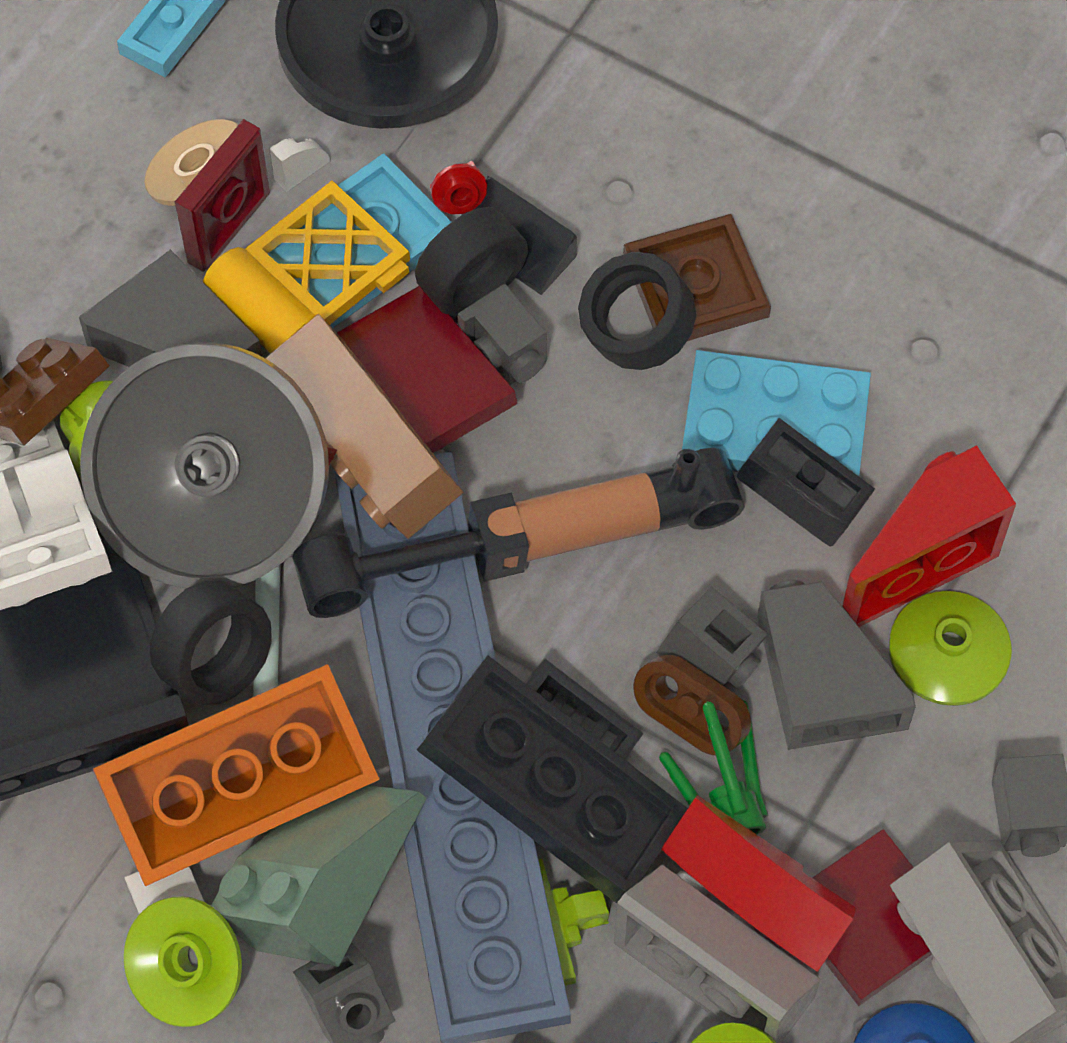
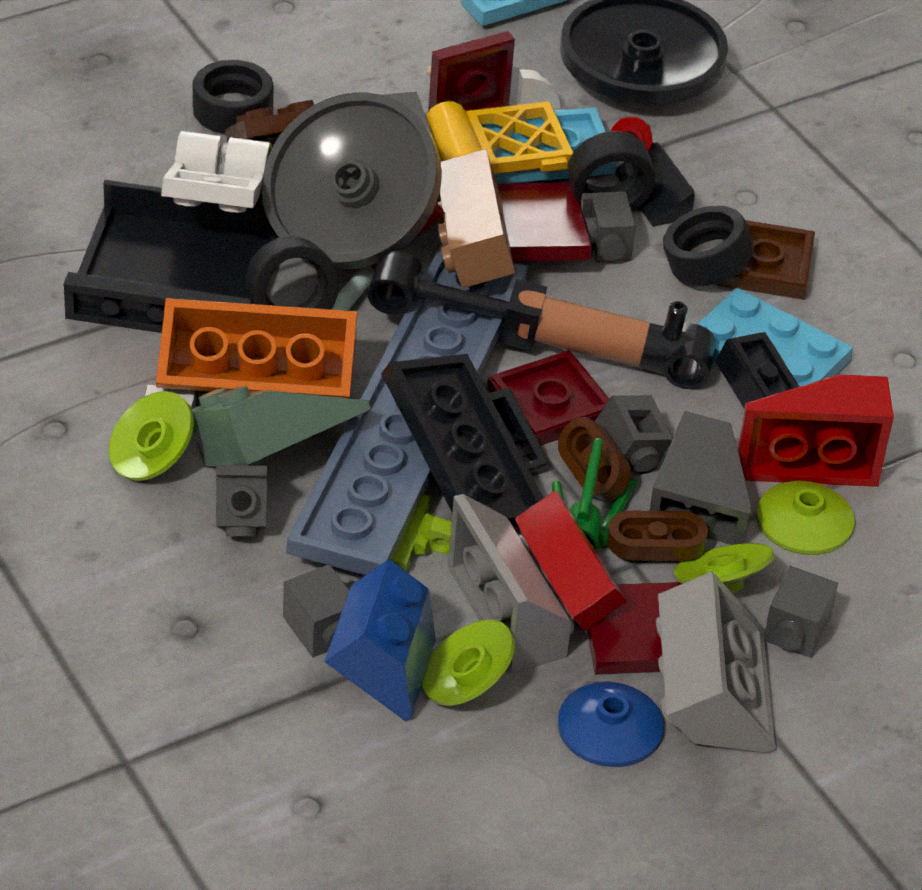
camera: 25 degrees right, 20 degrees down
none -> dark red tile [487,350,609,446]
none -> reddish brown plate [607,510,708,561]
none -> lime dish [674,543,774,593]

